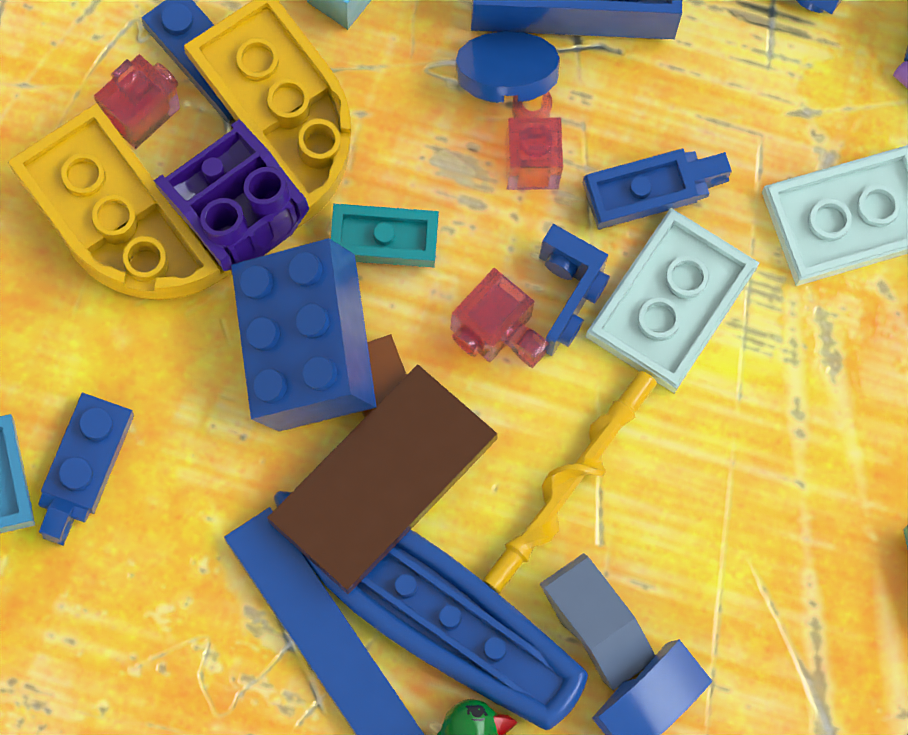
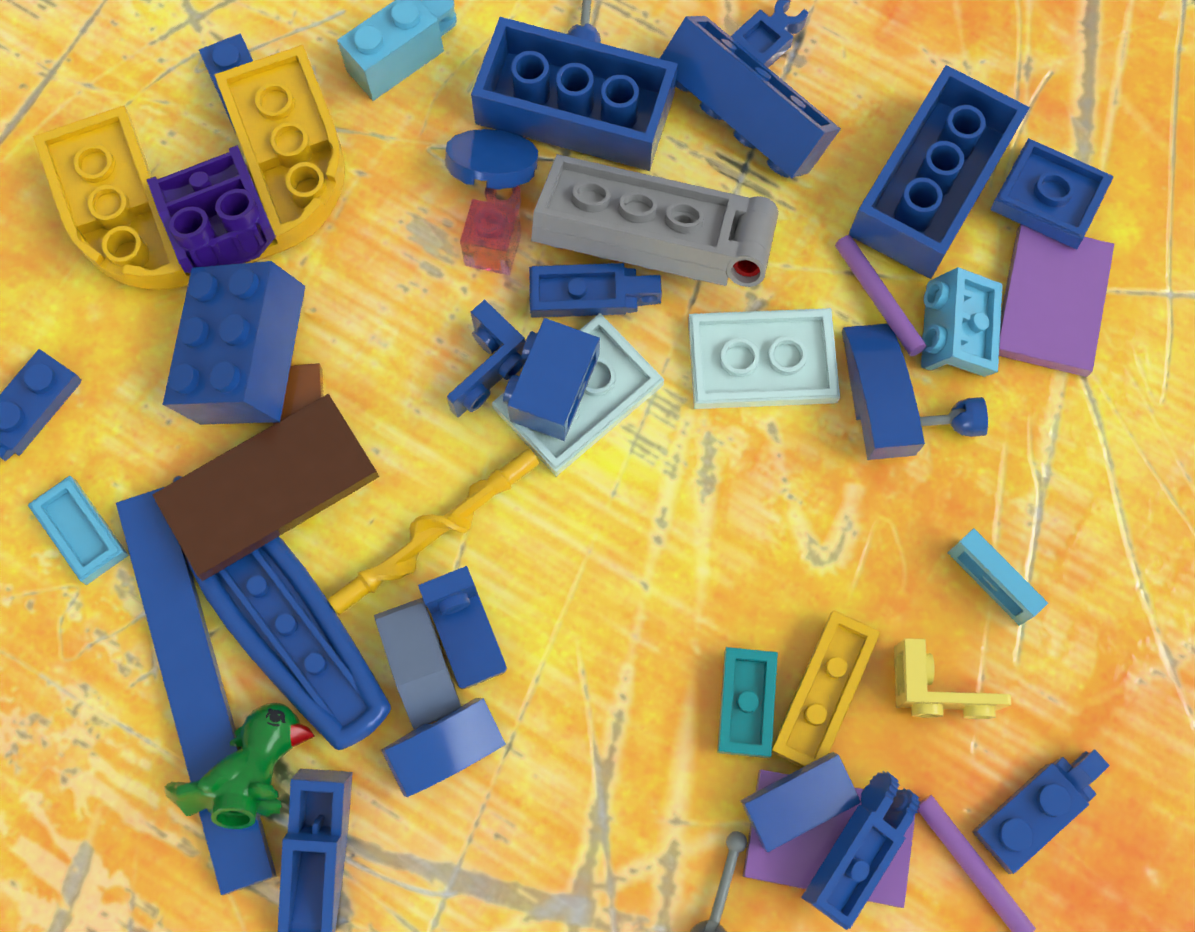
camera: 20 degrees right, 0 degrees up
clear pink brick [94,54,180,149] -> none
teal plate [331,203,439,268] -> none
clear pink brick [450,268,549,369] -> none
none -> medium azure tile [28,476,129,585]
none -> blue bracket [418,566,507,689]
none -> blue brick [503,318,600,441]
none -> light grey hinge [531,154,778,287]

